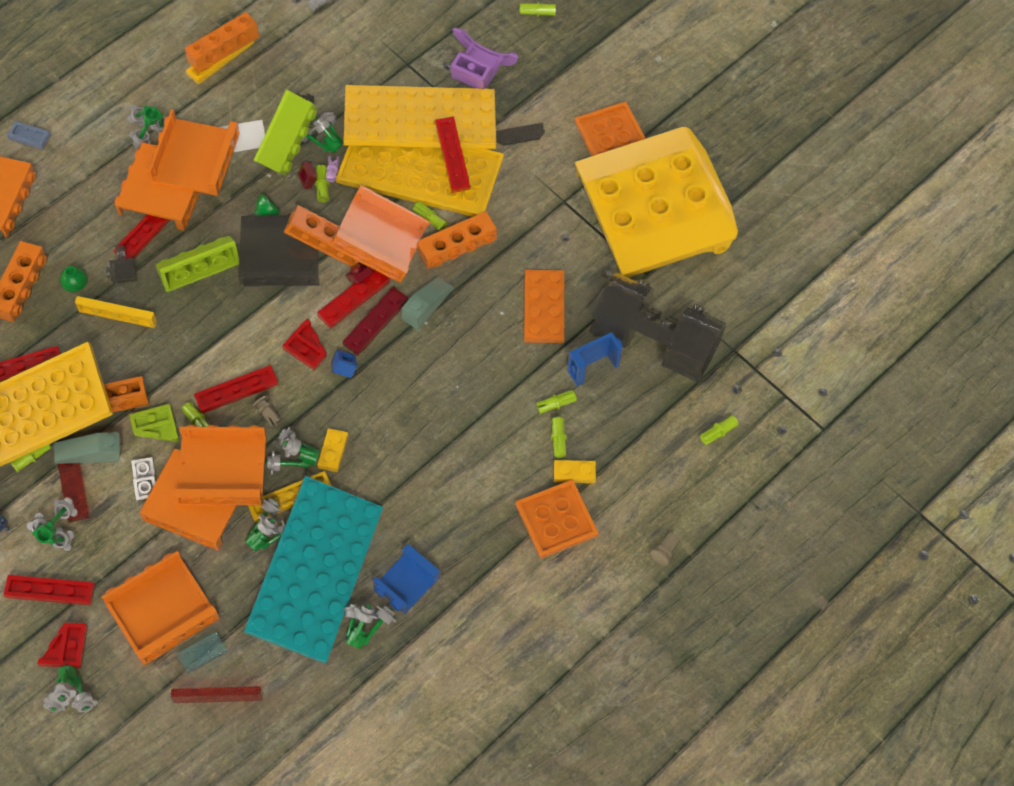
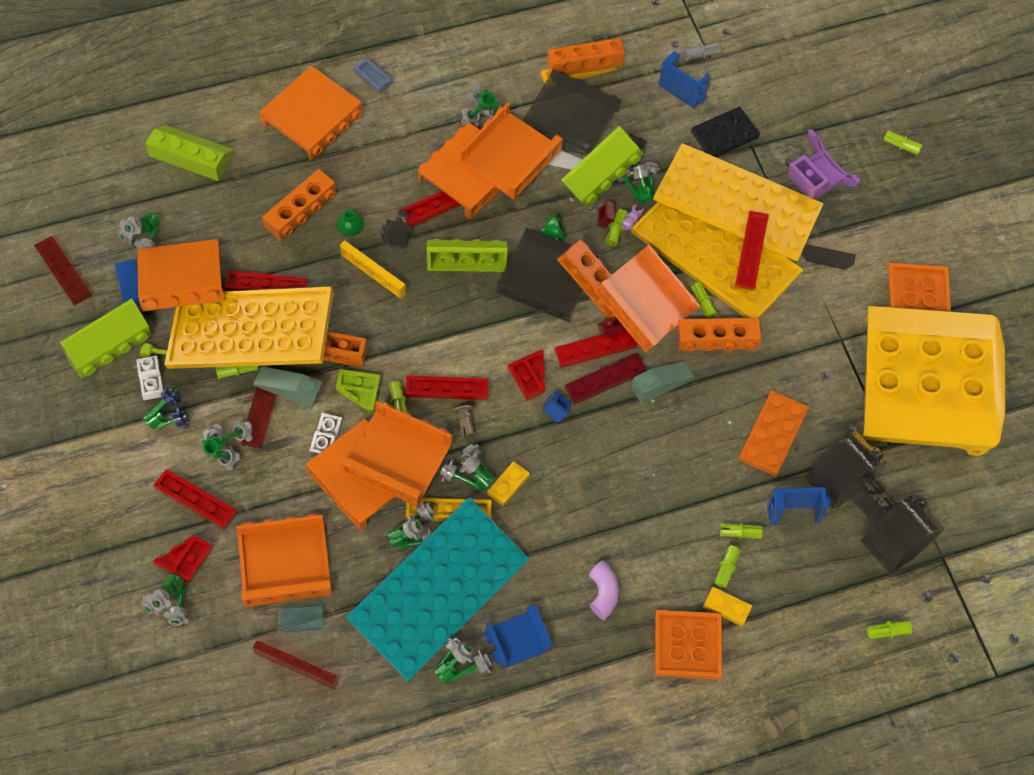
camera: 25 degrees right, 0 degrees up
none -> clear smoke panel [522,69,621,160]
none -> lavender cylinder [589,560,620,620]
none -> blue panel [659,51,710,109]
none -> black plate [691,106,760,157]

